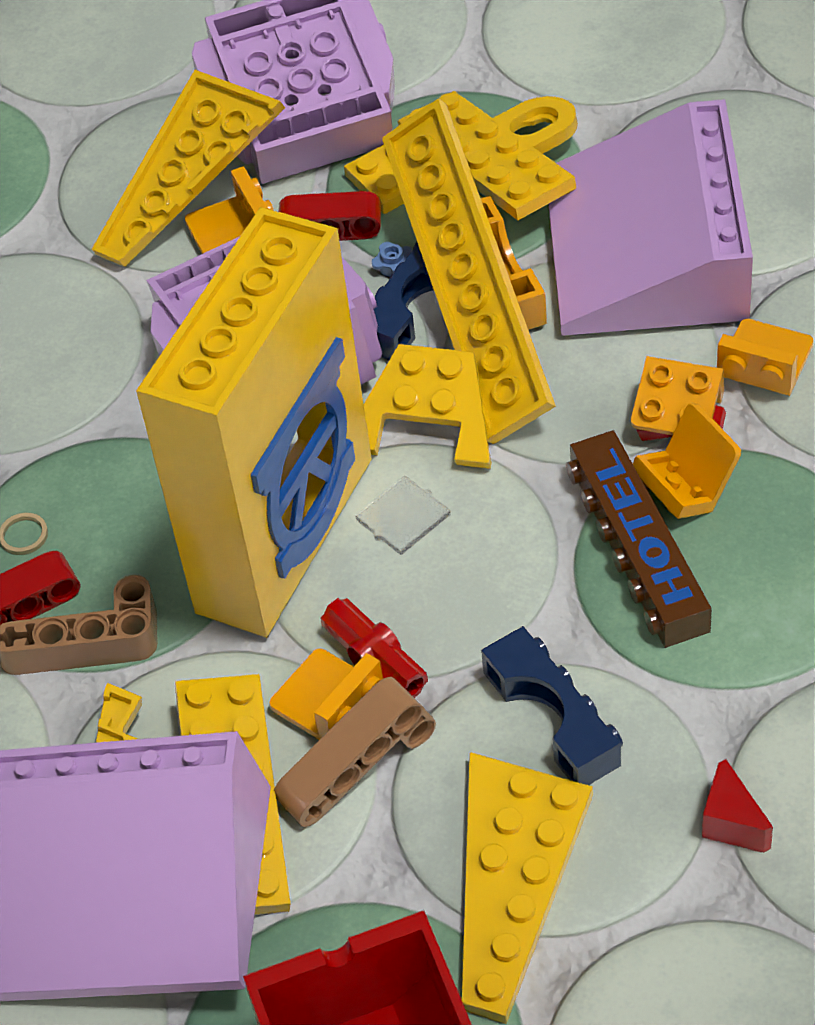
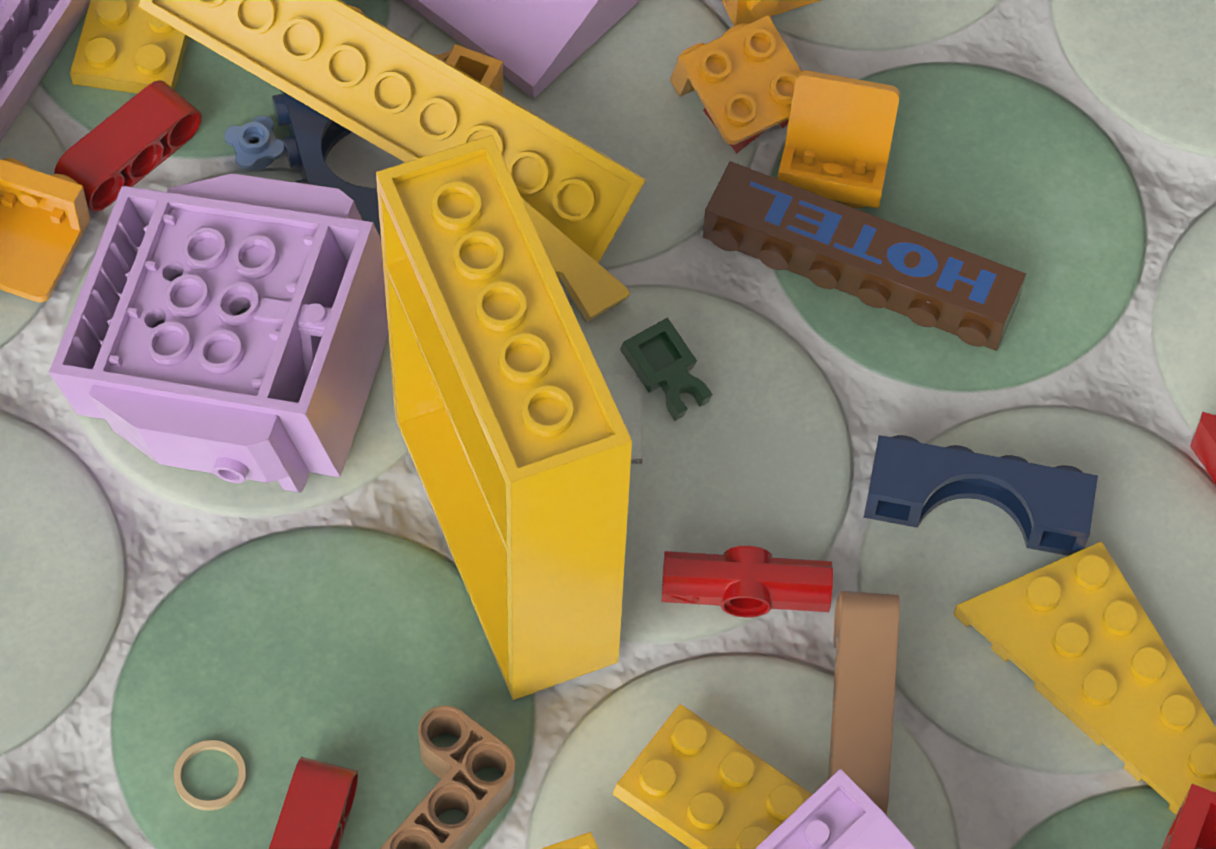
camera: 55 degrees left, 10 degrees up
light orange bracket [270,648,383,740] -> none
none -> dark green plate [620,317,713,421]

